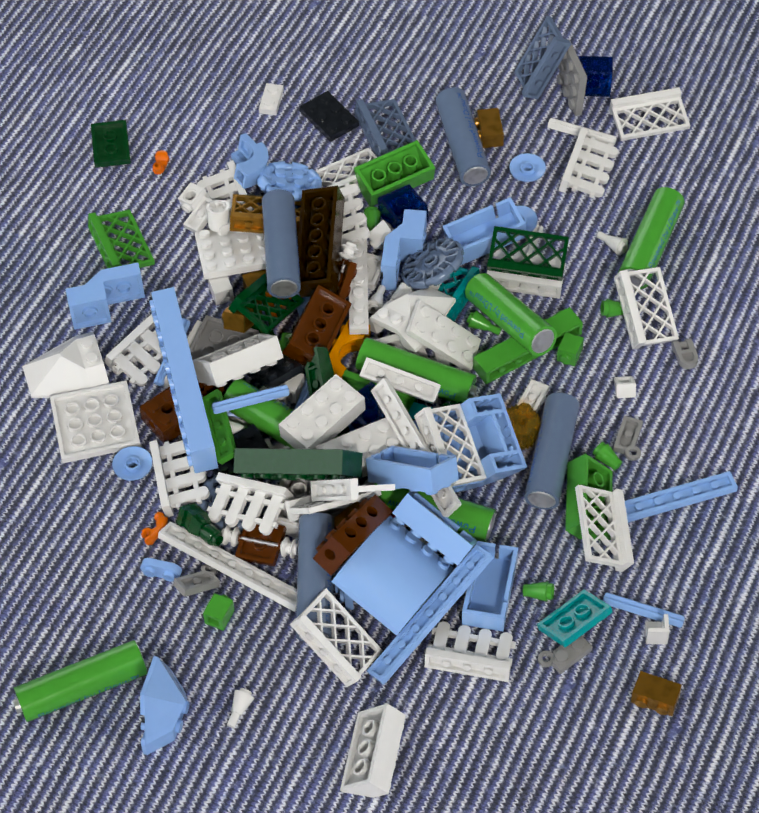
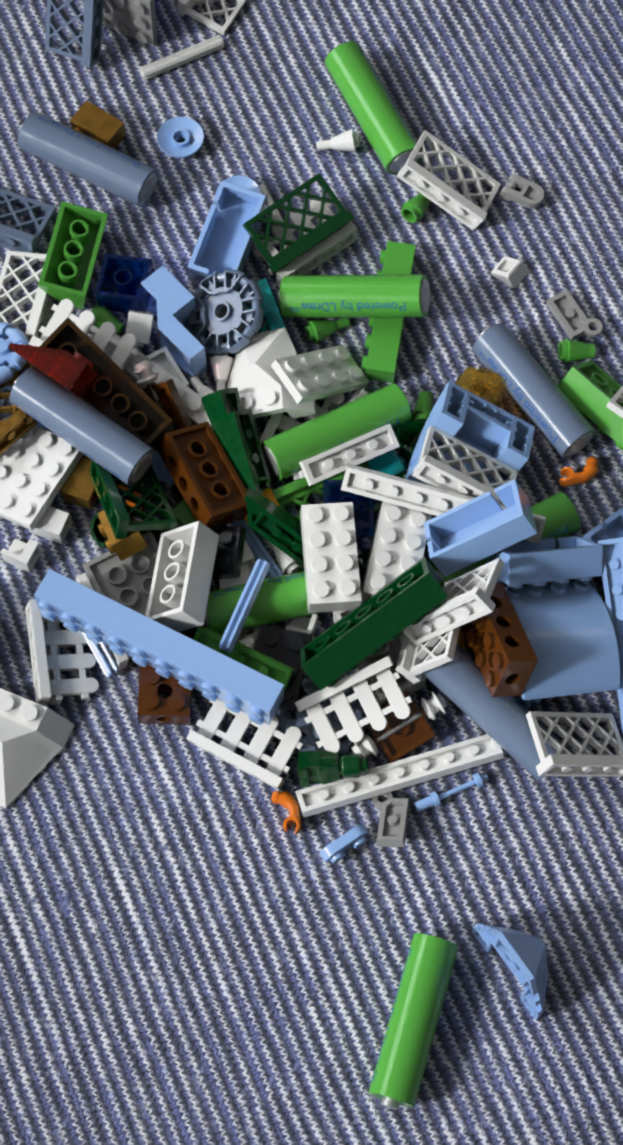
camera: 50 degrees left, 15 degrees up
white plate [50,380,141,463] -> none
light blue dish [112,446,153,481] -> none
bright green brick [203,593,235,631] -> none
white cone [227,688,254,728] -> none
white plate [515,379,549,419] -> none
bright green brick [557,332,584,366] -> none
white fence [558,128,619,198] -> none
none -> white panel [0,539,42,573]
none -> clear red slope [8,343,98,398]
none -> dark green wedge [201,387,271,495]
none -> light blue piece [414,773,488,812]
none -> orange piece [559,456,600,488]

